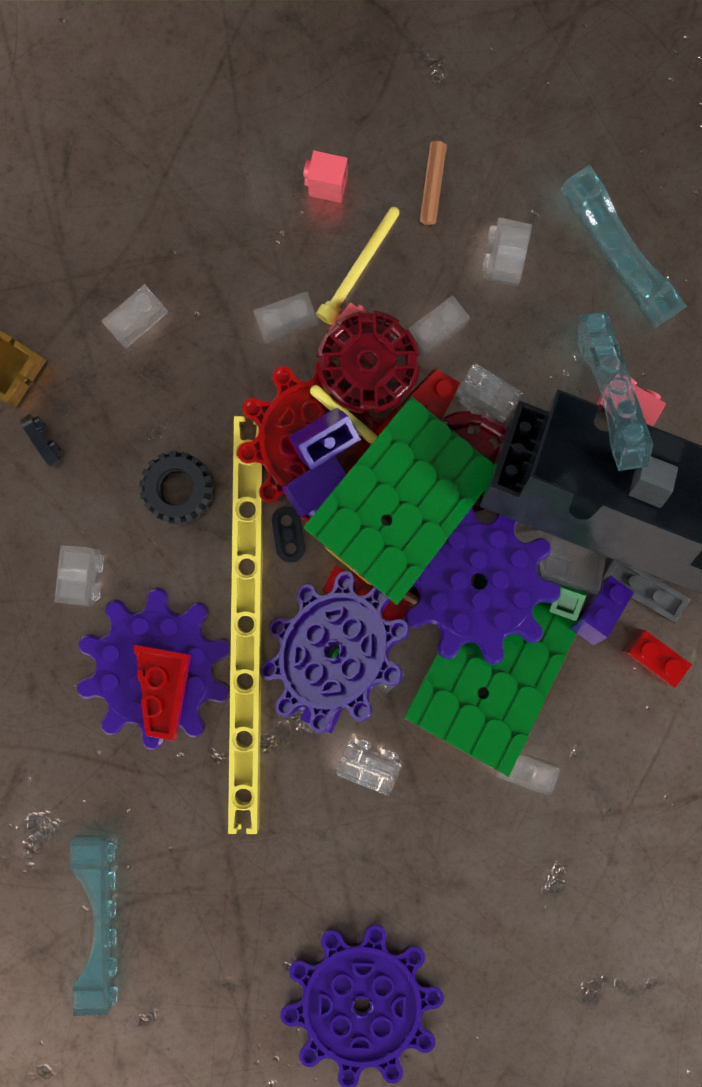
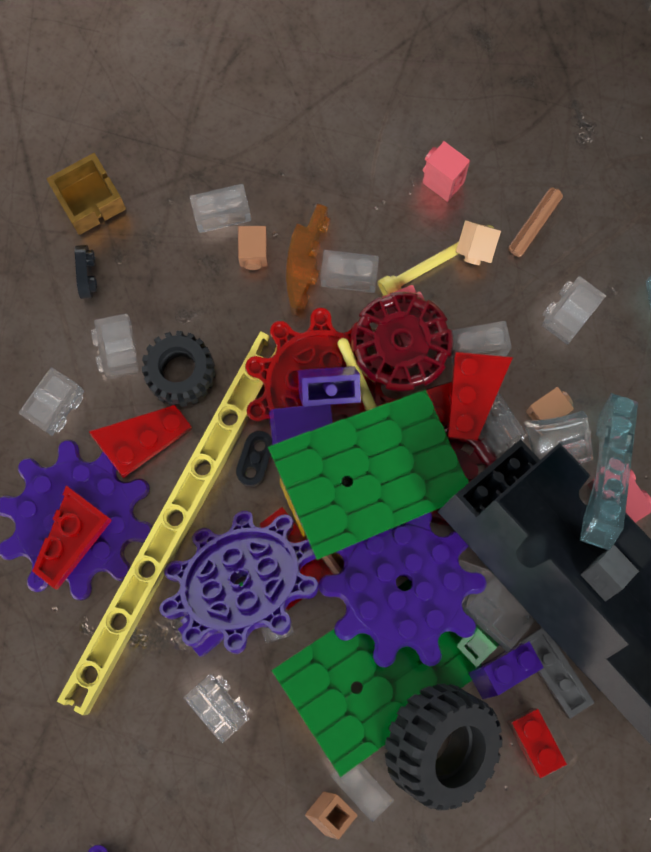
camera: 25 degrees right, 10 degrees down
none -> red wing [89,405,192,478]
none -> clear brick [91,313,141,380]
none -> nougat brick [238,226,267,270]
none -> clear orange slope [286,203,331,317]
none -> nougat brick [305,792,358,840]
none -> black tyre [385,683,503,811]
none -> red wing [448,352,513,441]
none -> light nougat brick [456,220,501,265]
none -> clear plate [524,410,593,464]
none -> nougat brick [526,386,574,434]

